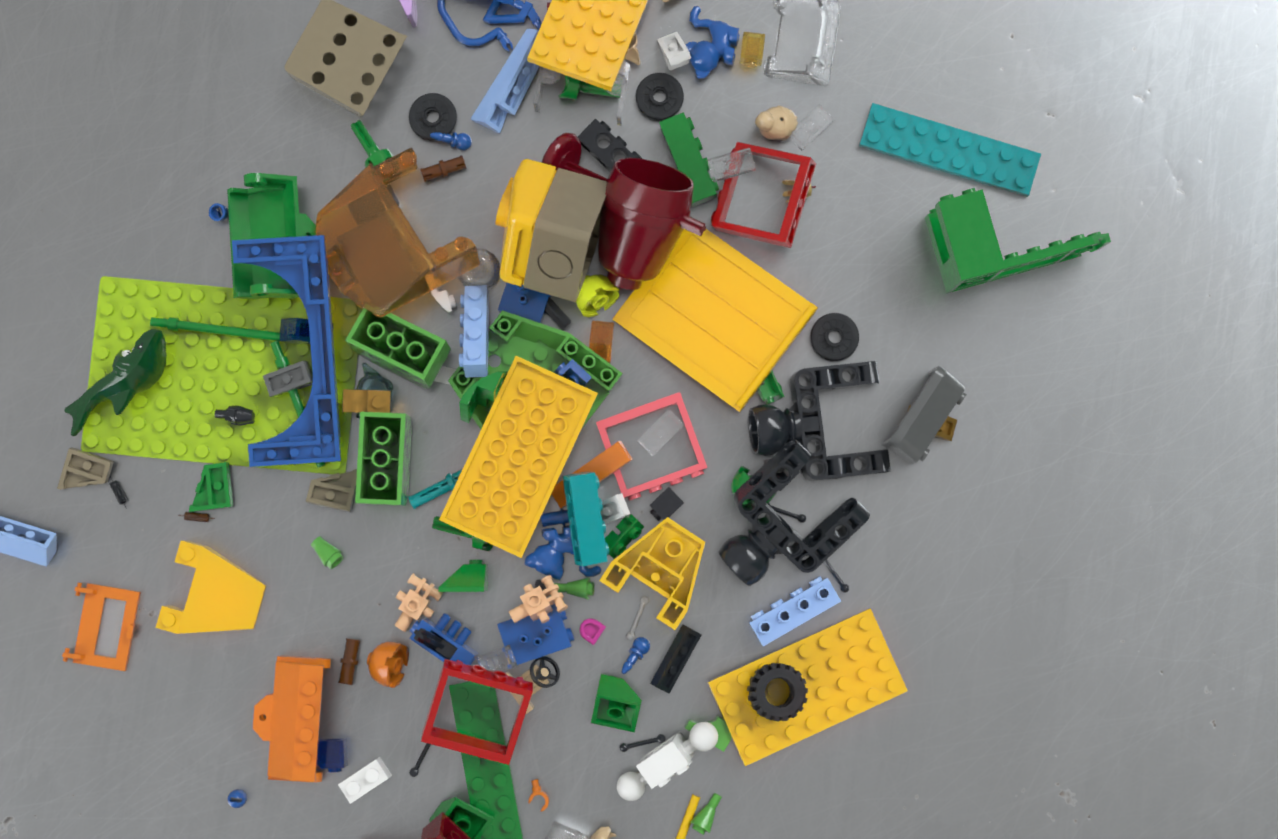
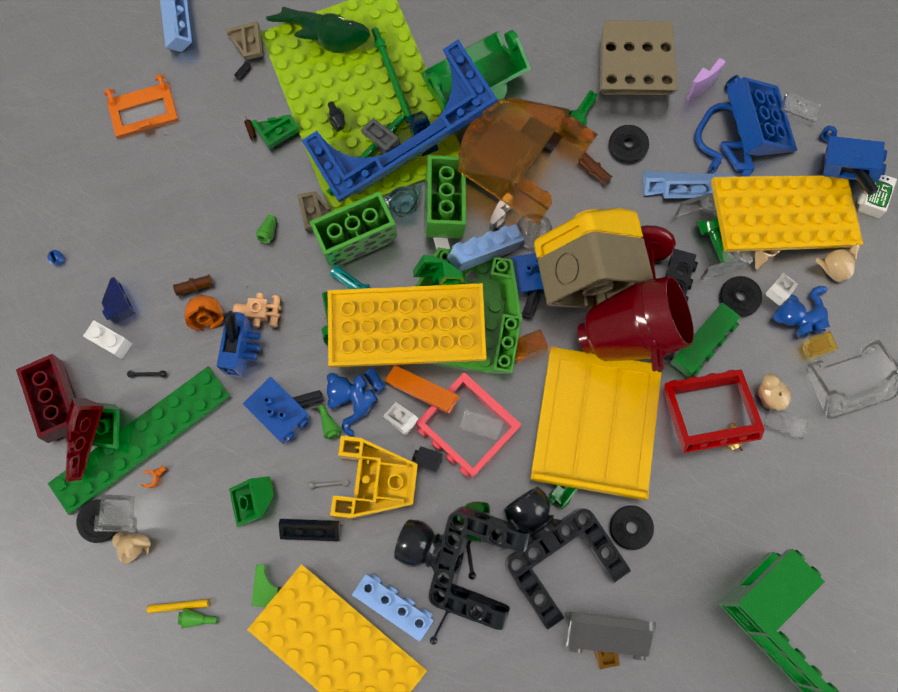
camera: 65 degrees right, 10 degrees down
yellow wedge [155,540,266,634] -> none
blue hinge [209,203,229,222] -> none
orange piece [253,655,331,782] -> none
pearl gold arch [342,389,391,413] -> none
red window [421,659,533,765] -> none
blue bar [430,132,472,151] -> none
green slope [438,560,488,592] -> none
clear plate [476,645,518,672] -> none
piece [506,656,560,714] -> none
light nougat piece [508,575,568,623] -> none
blue bracket [555,359,592,387] -> none
teal brick [563,471,609,567] -> none
neon yellow cylinder [576,274,619,317] -> none
dark pink tile [579,618,606,645] -> none
green hinge [605,514,644,559] -> none
white brick [617,722,718,801] -> none
black hinge [619,734,666,752] -> none
blue bar [622,637,650,674] -> none
clear plate [707,148,756,182] -> none
black tyre [747,663,808,722] -> none
teal plate [859,103,1041,197] -> none

